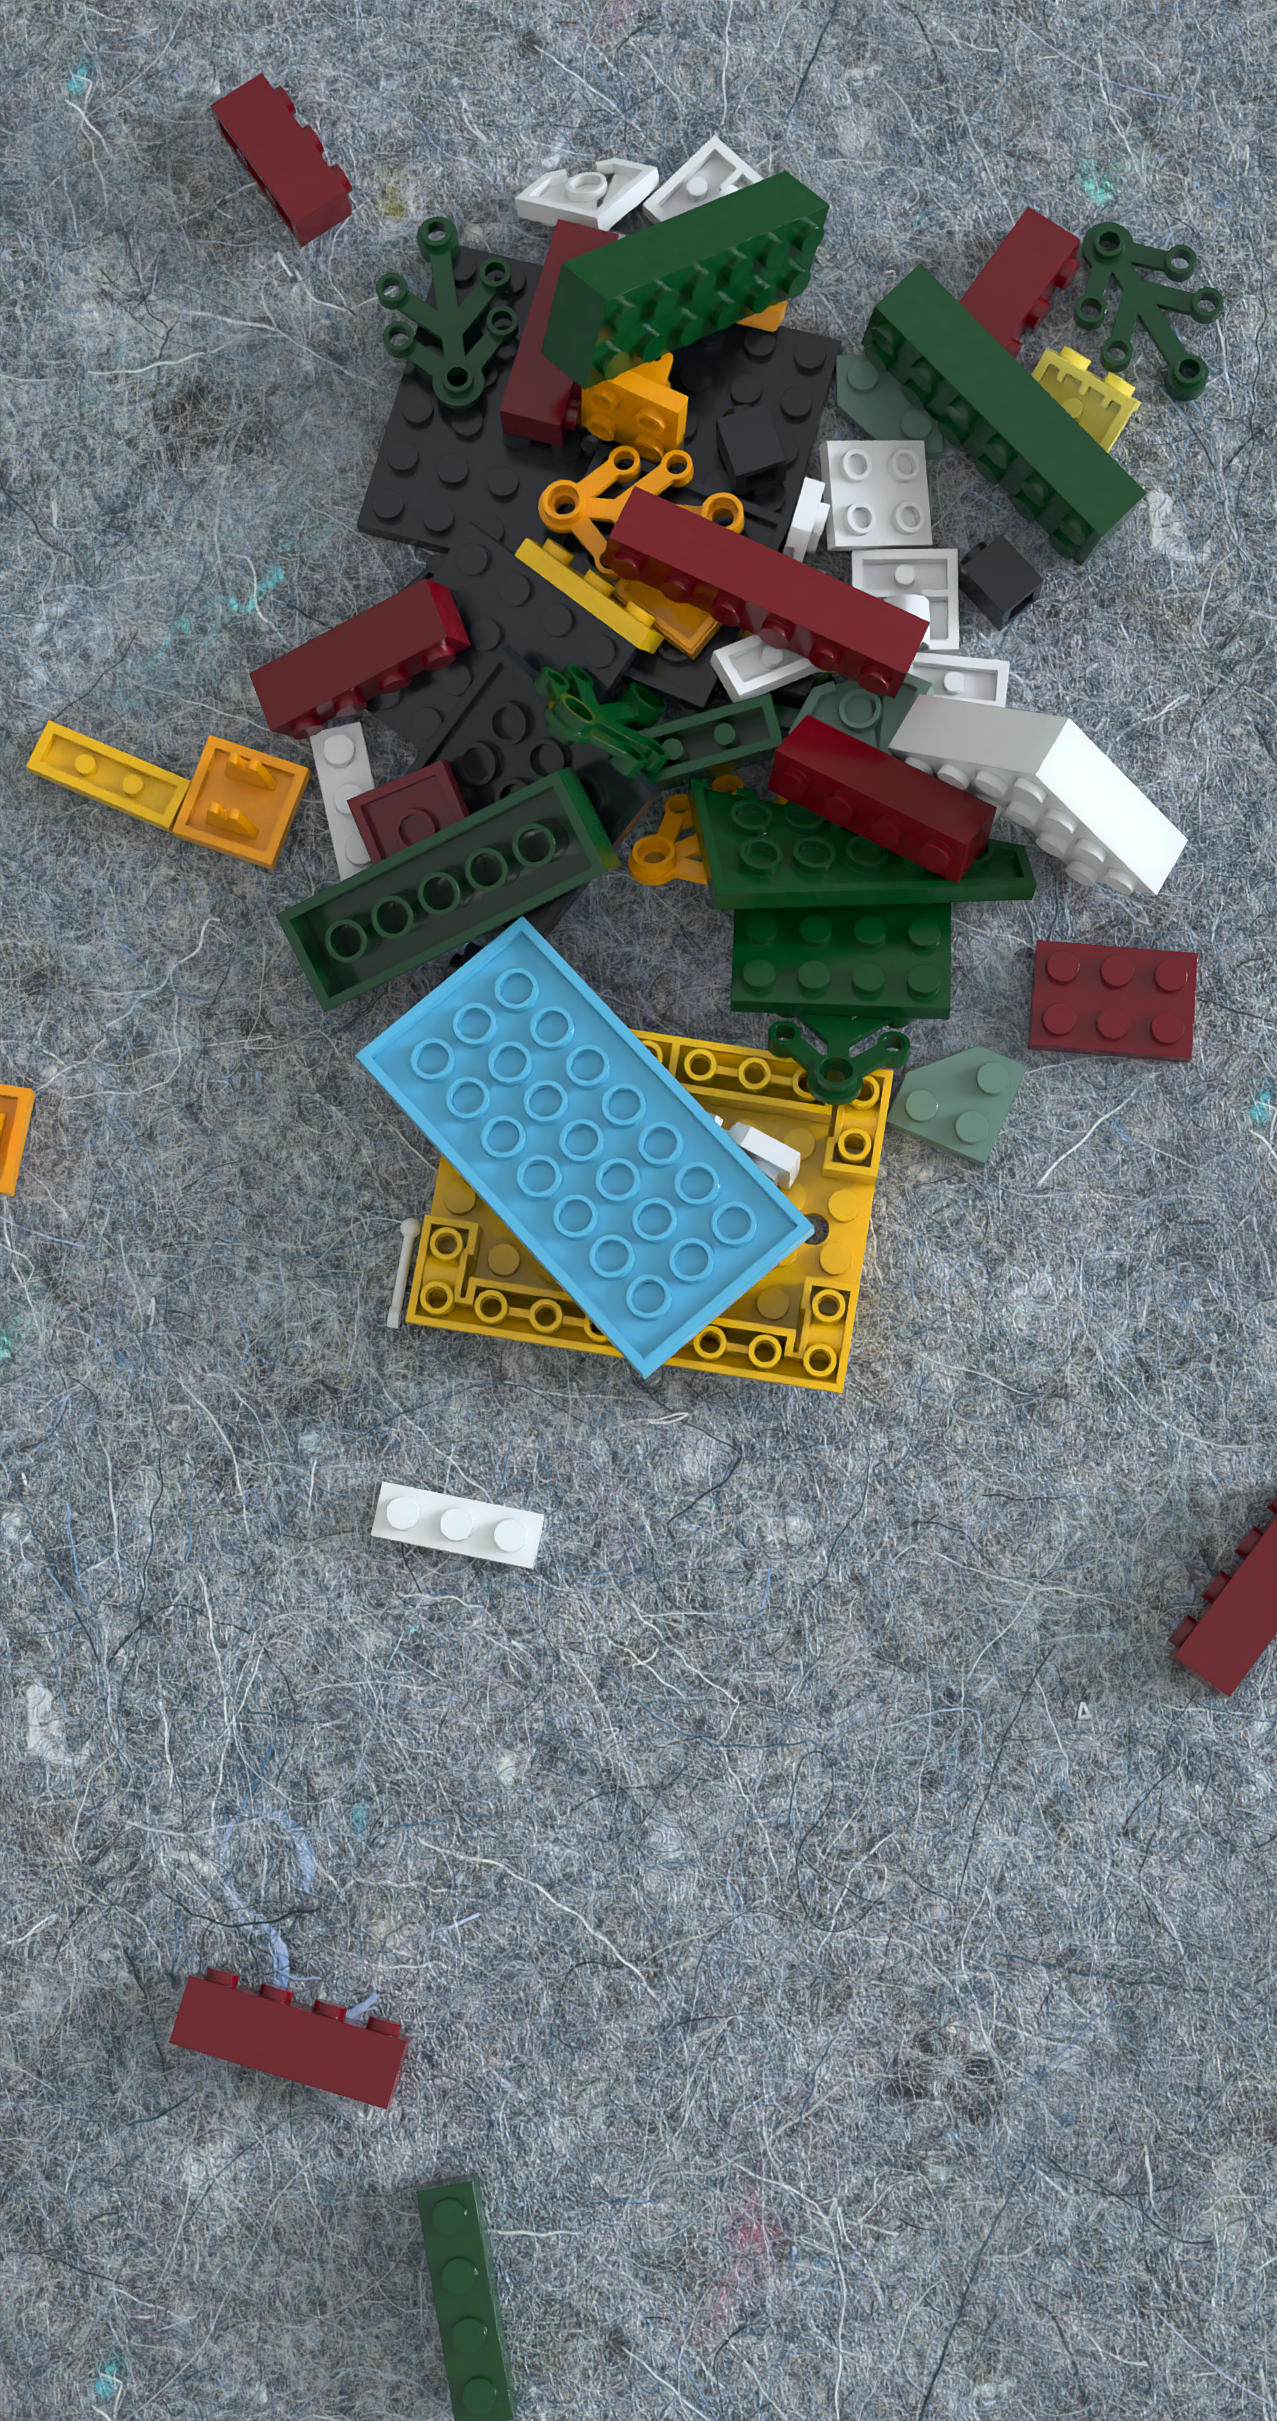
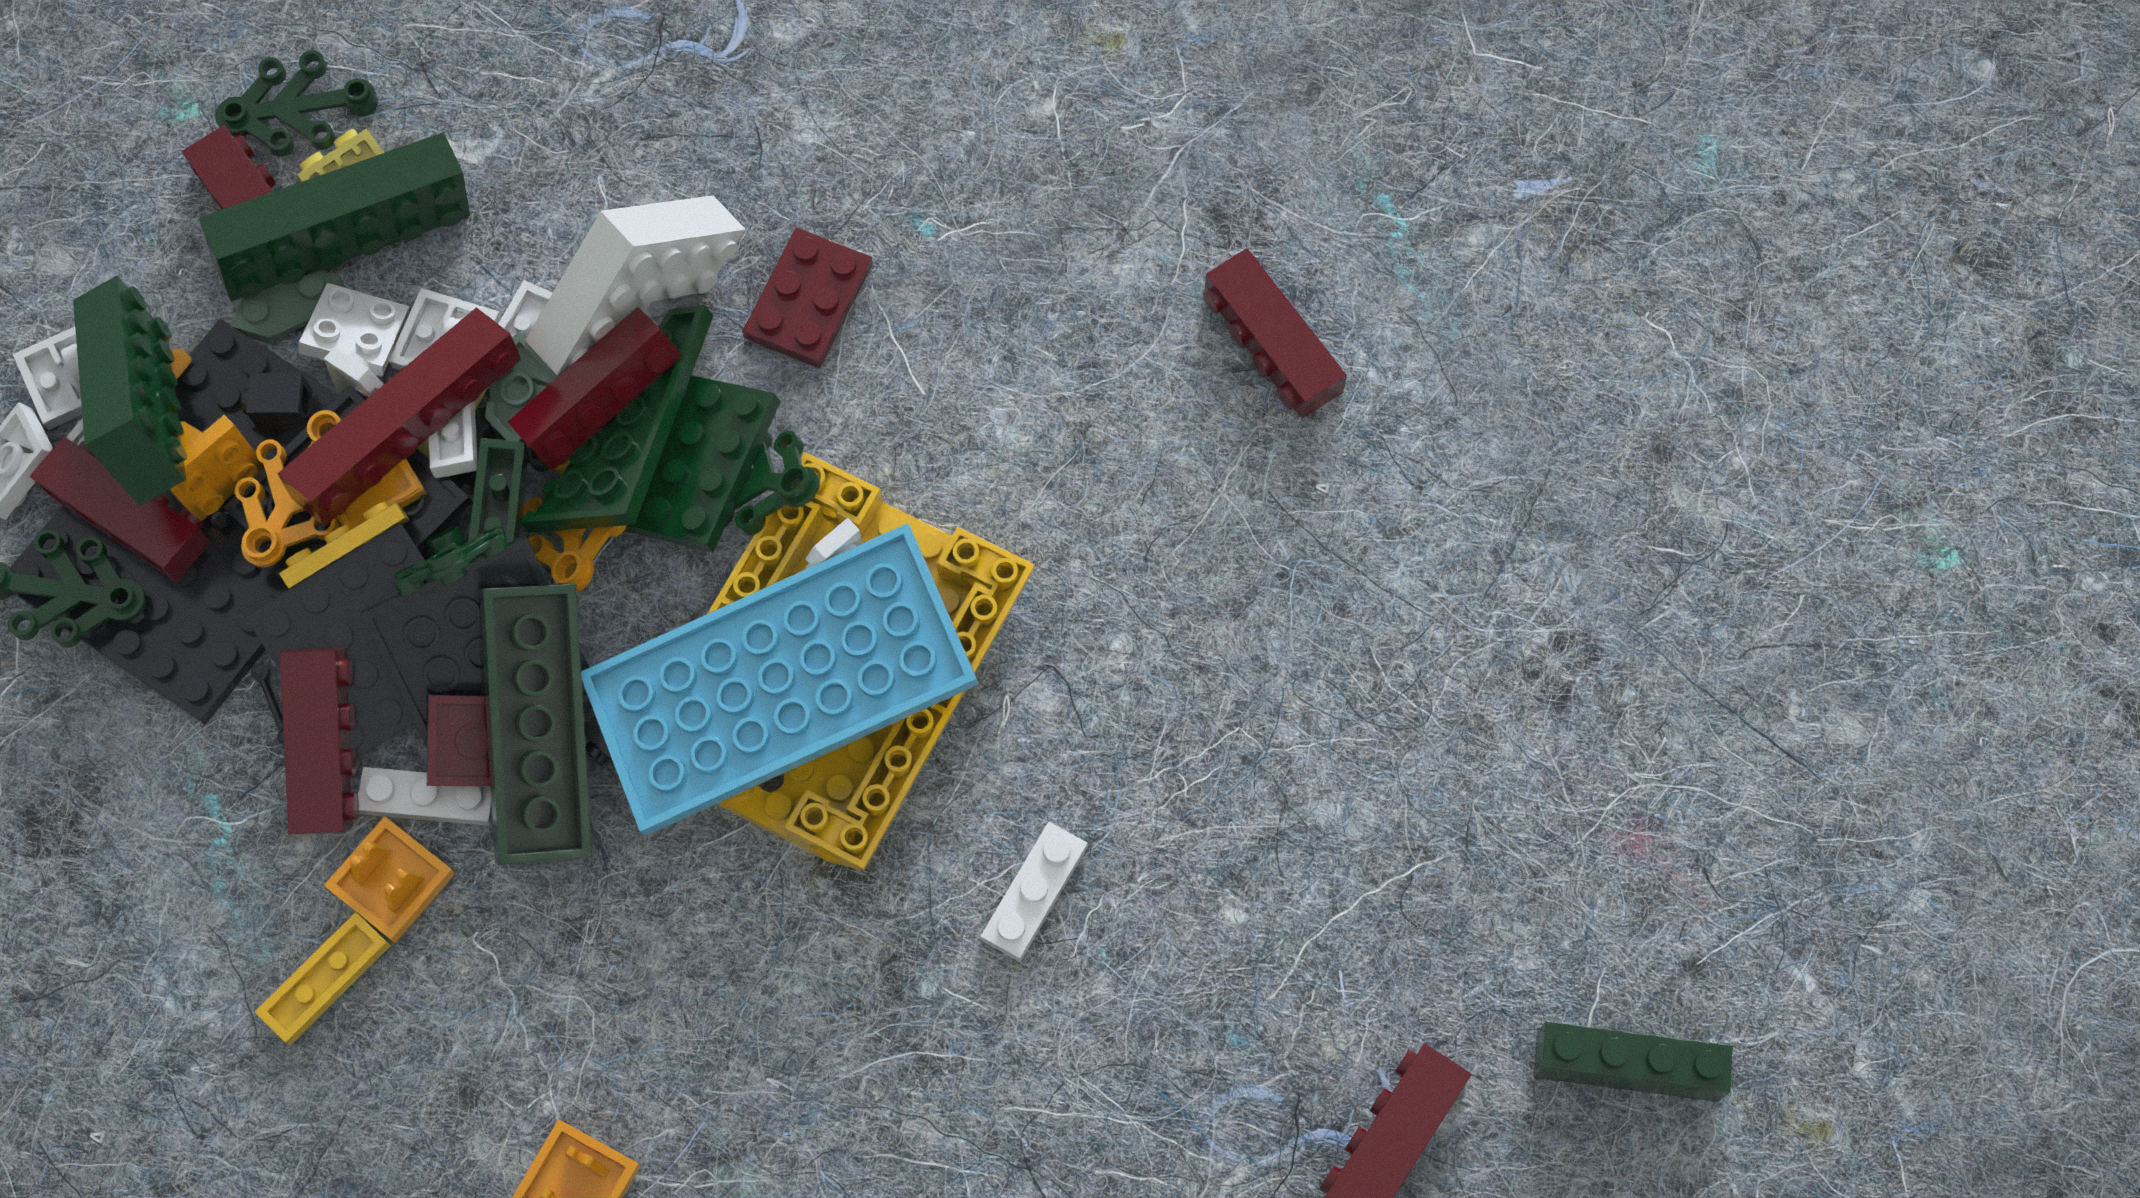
camera: 80 degrees left, 10 degrees down
white hinge [387,1218,422,1329] -> none
sand green plate [885,1045,1028,1167] -> none
black brick [958,534,1044,632] -> none

